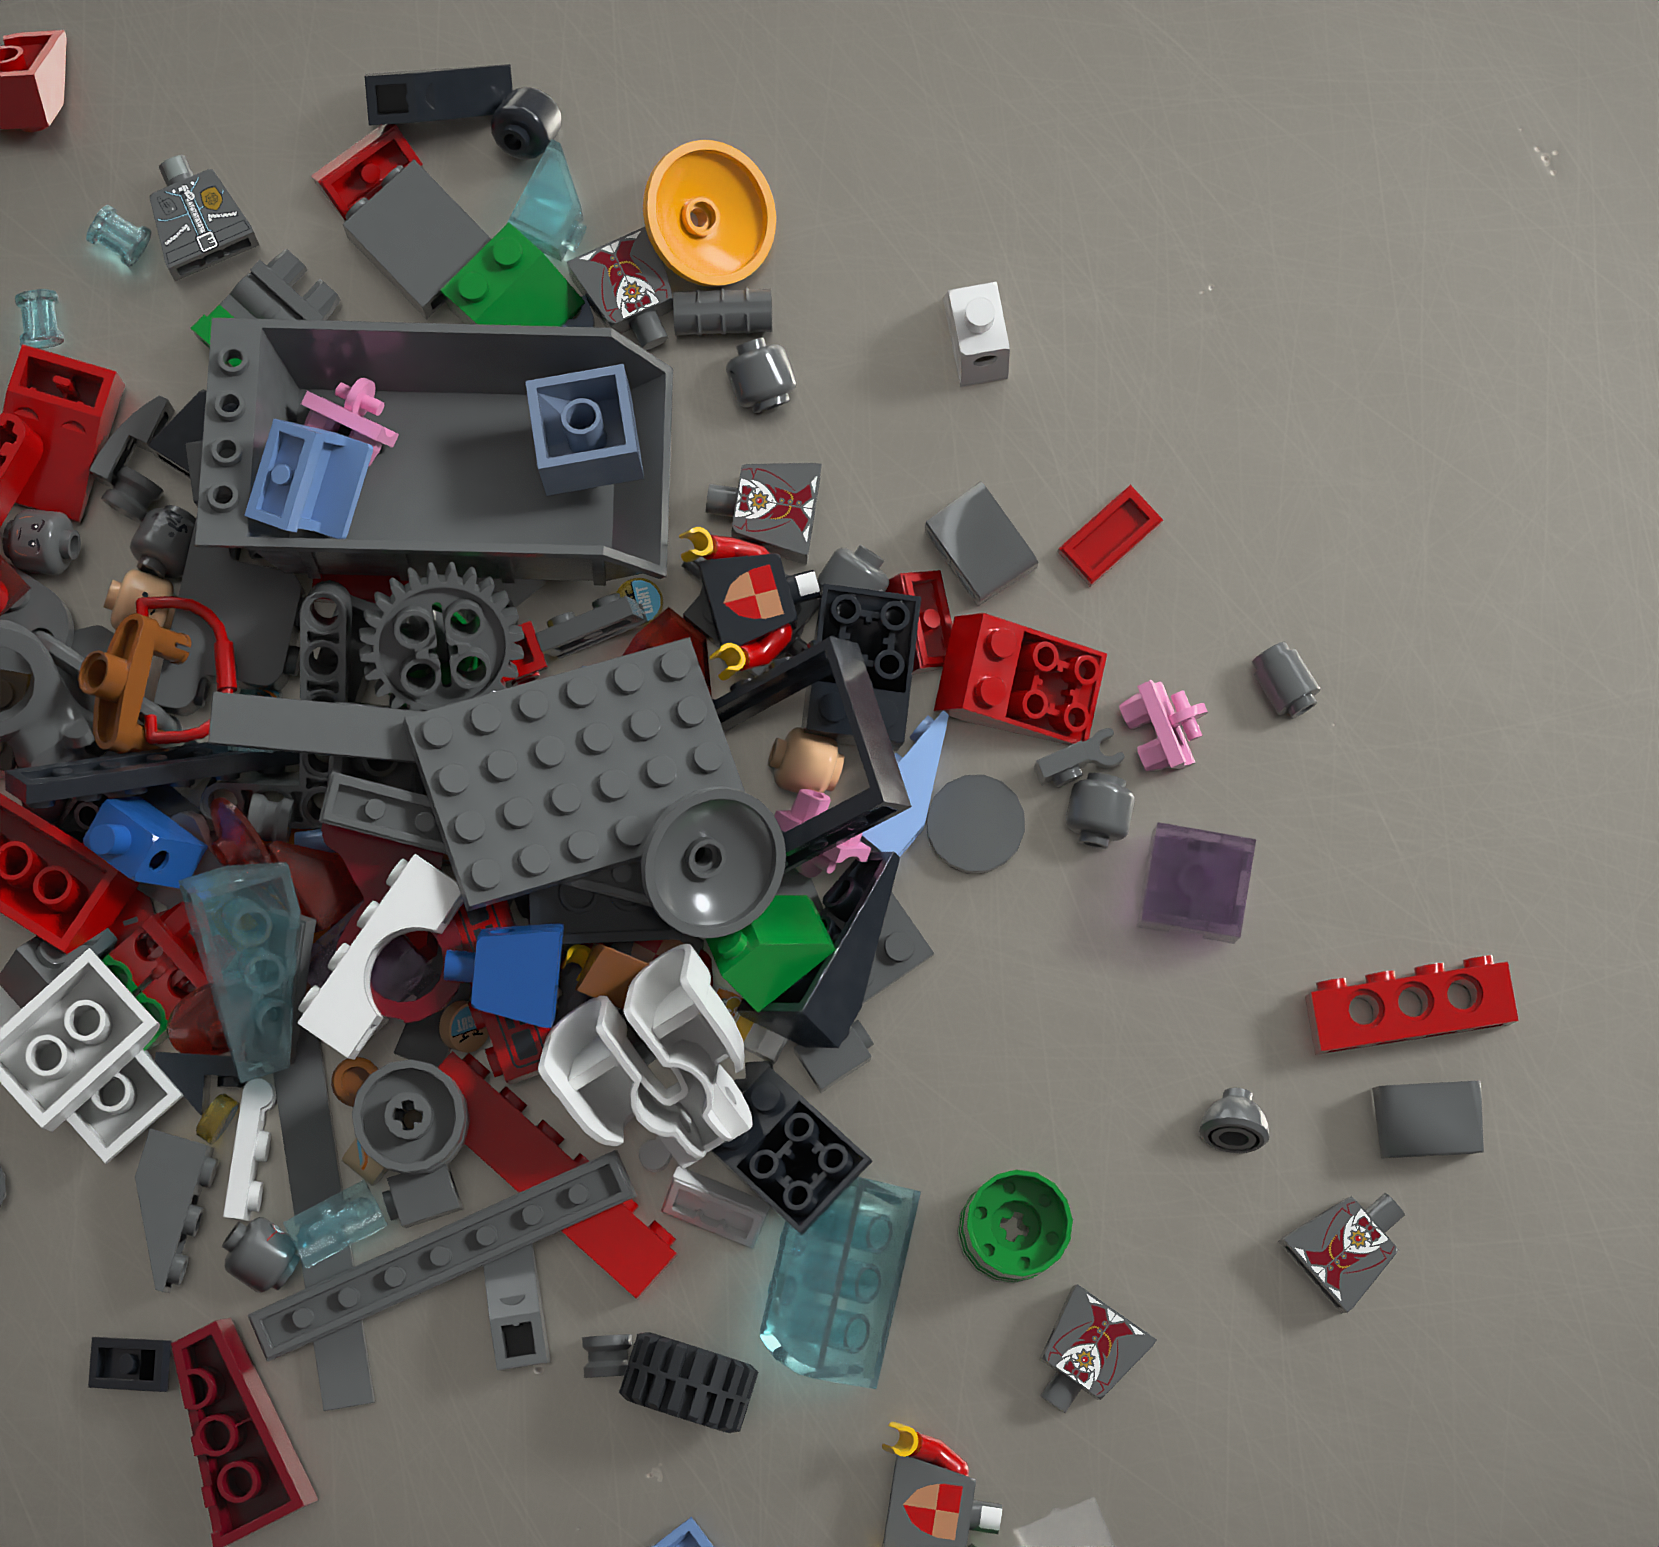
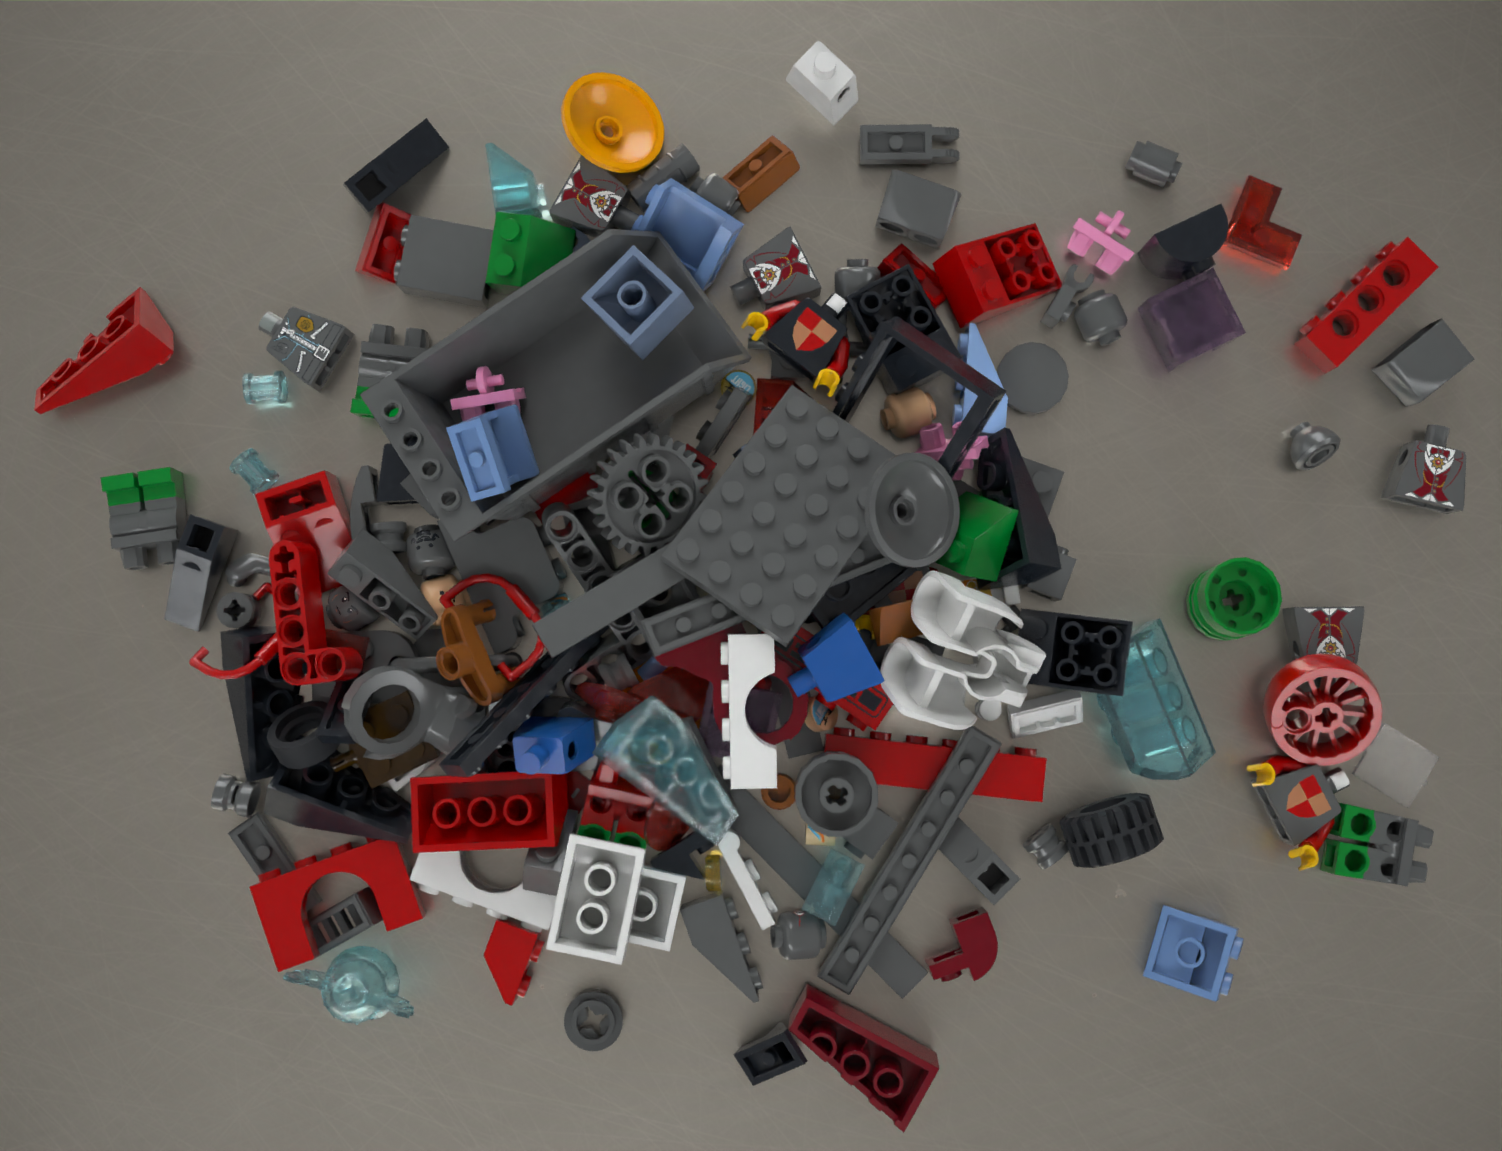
camera: 30 degrees left, 5 degrees up
black head [491,87,562,160] -> none
red tile [1057,484,1163,587] -> none
none -> dark grey slope [327,528,438,640]
none -> medium blue panel [631,178,744,291]
none -> dark orange slope [722,135,800,212]
none -> dark grey hinge [860,124,959,164]
none -> dark red brick [925,907,998,982]
none -> black brick [1137,204,1228,284]
none -> clear red brick [1223,175,1302,270]
none -> red piece [1263,653,1382,766]

